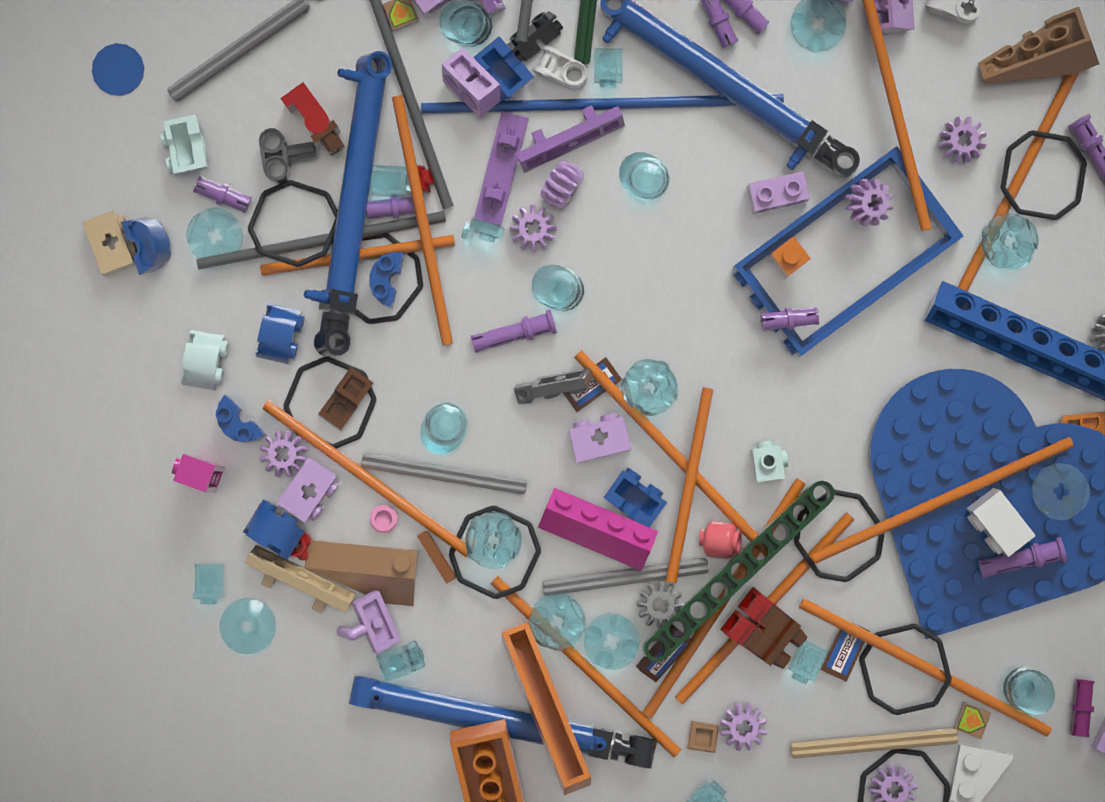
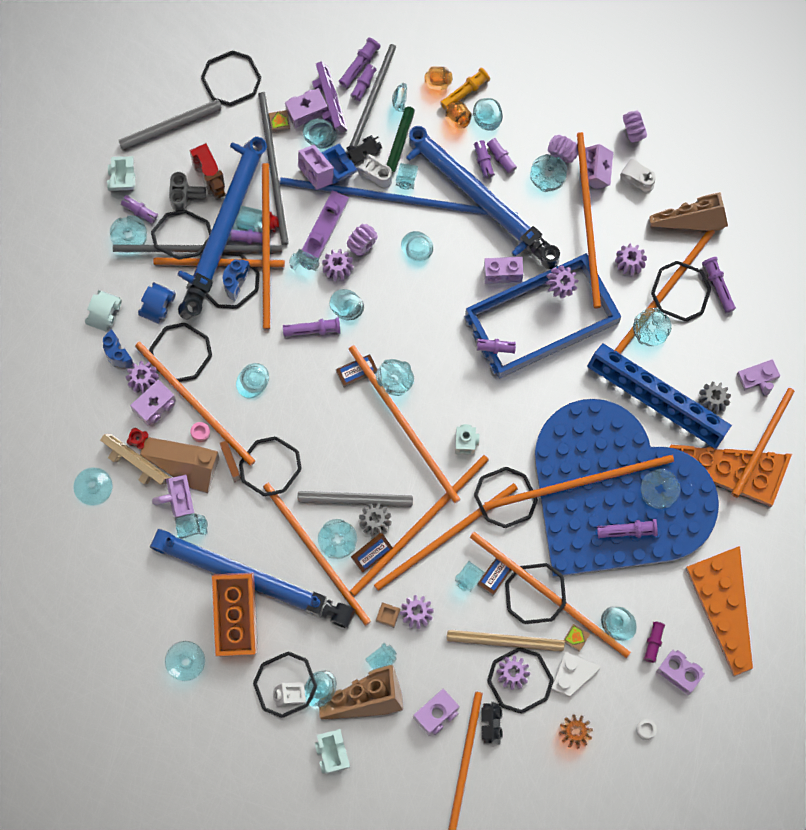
camera: 10 degrees right, 15 degrees down
tan brick [82,210,137,277] -> none
blue sticker [92,43,144,96] -> none
blue cylinder [121,218,171,275] -> none
dark pink brick [171,454,225,493] -> none
clear light blue bracket [193,564,224,604] -> none
blue cylinder [243,499,305,560] -> none
reddish brown slope [318,367,374,431] -> none
light grey axle [361,453,527,494] -> none
clear light blue plate [465,512,522,569] -> none
orange brick [502,622,591,796] -> none
dark grey hinge [514,368,593,404] -> none
medium lavender hinge [516,105,625,173] -> none
clear light blue plate [529,593,586,651] -> none
dark pink brick [537,488,658,571] -> none
lavender brick [569,413,631,463] -> none
blue cylinder [603,467,668,528] -> none
dark green beam [642,480,835,662] -> none
orange piece [665,387,714,583] -> none
coral head [699,521,742,559] -> none
hips [720,587,808,669] -> none
orange brick [769,236,811,278] -> none
white brick [966,488,1036,557] -> none

